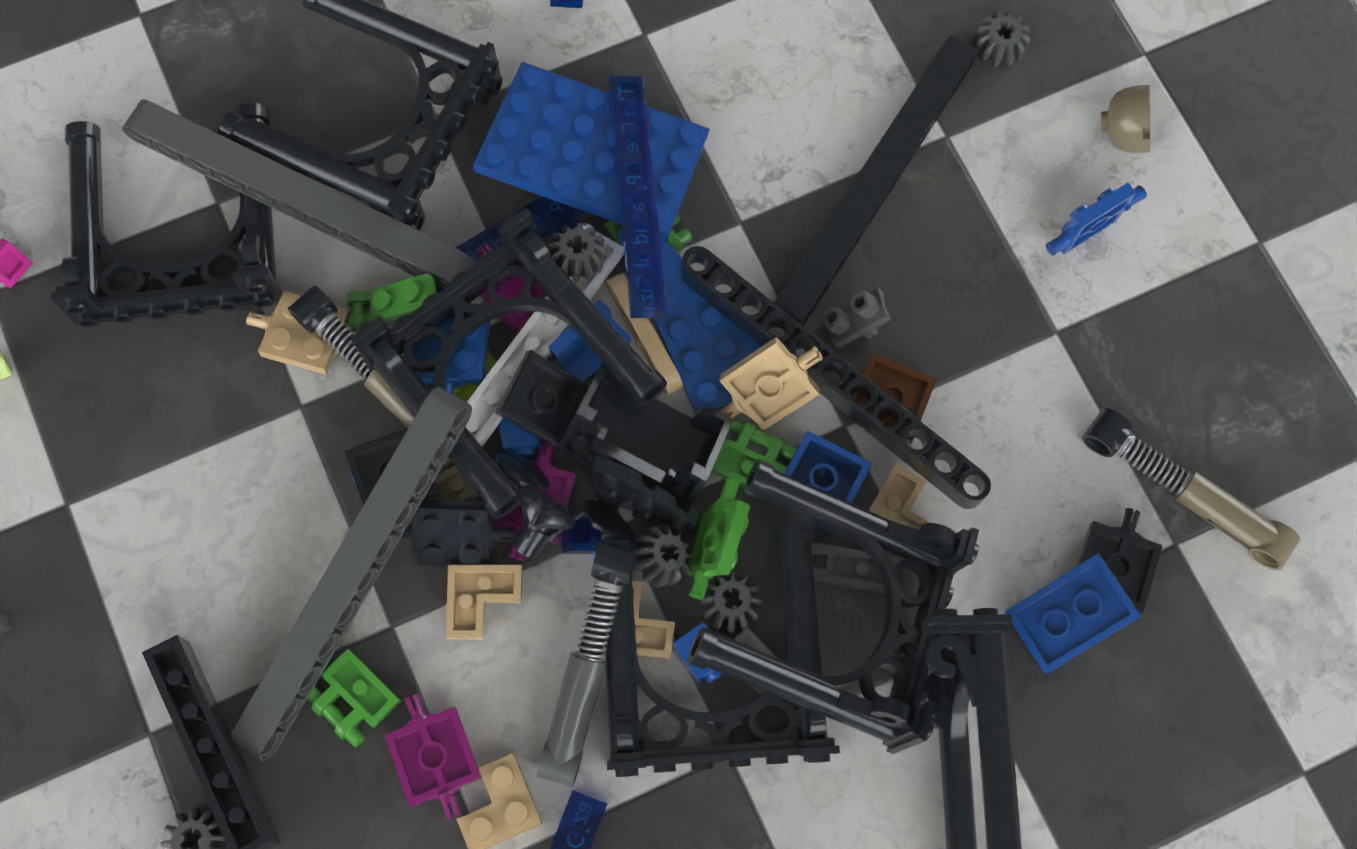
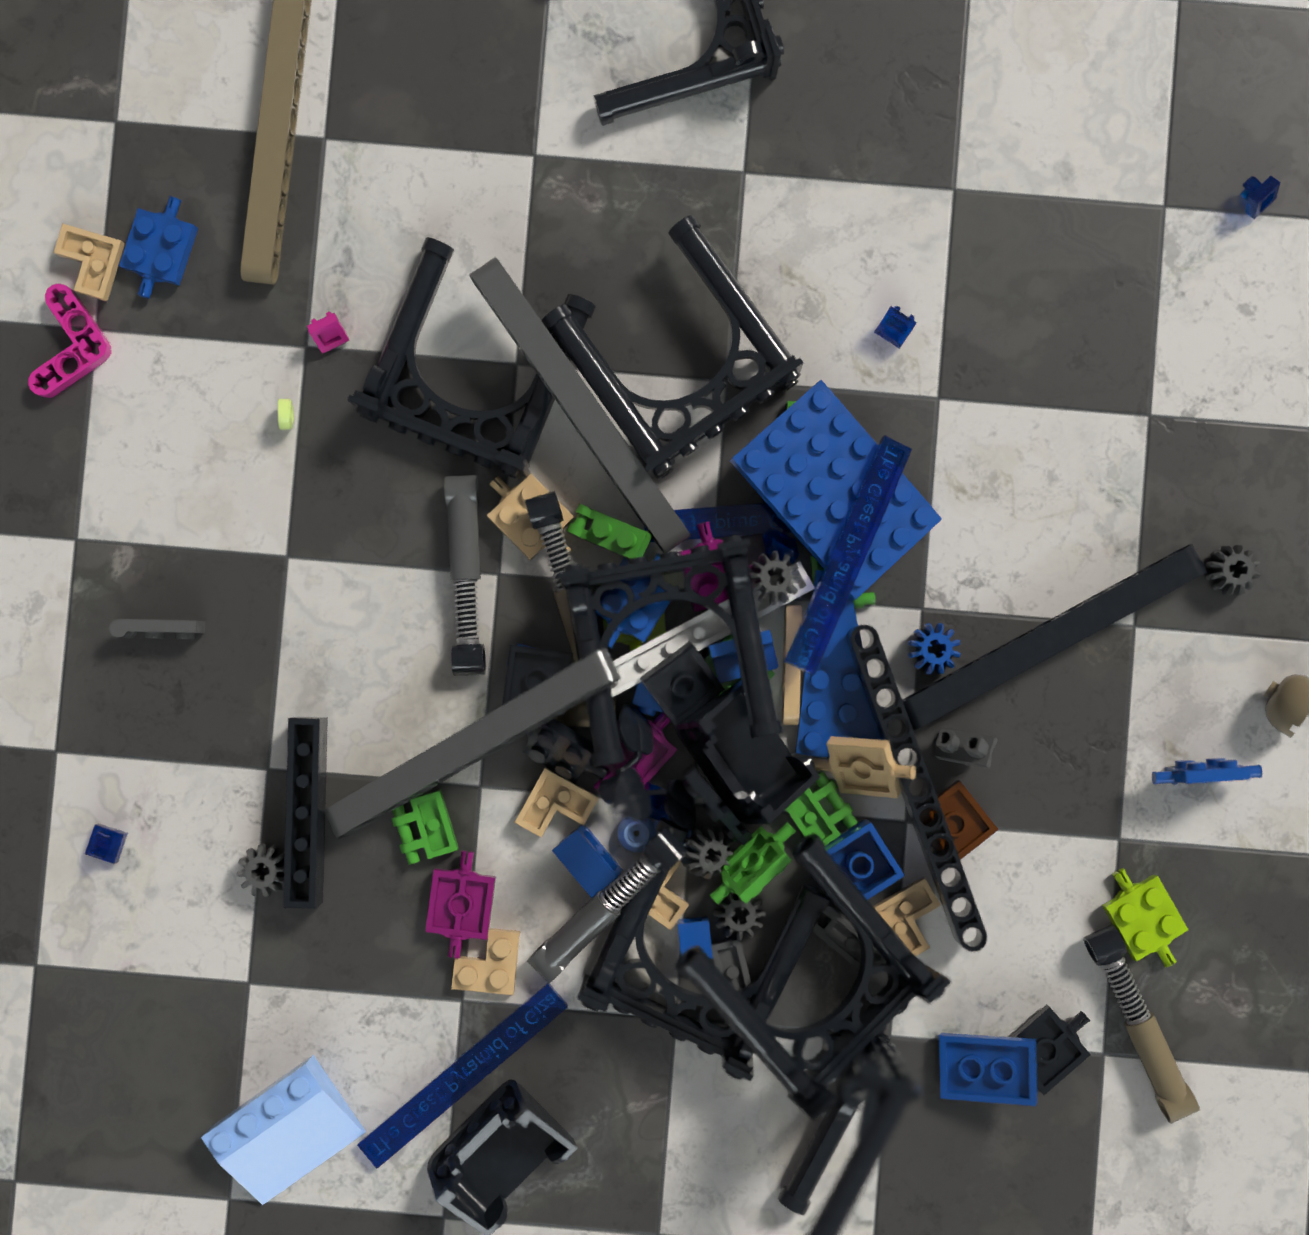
camera: 35 degrees right, 15 degrees up
none -> piece [444,475,486,676]
none -> blue hinge [552,824,623,898]
none -> light blue plate [618,817,655,853]
none -> blue gear [908,623,961,675]
none -> lime plate [1102,868,1188,967]

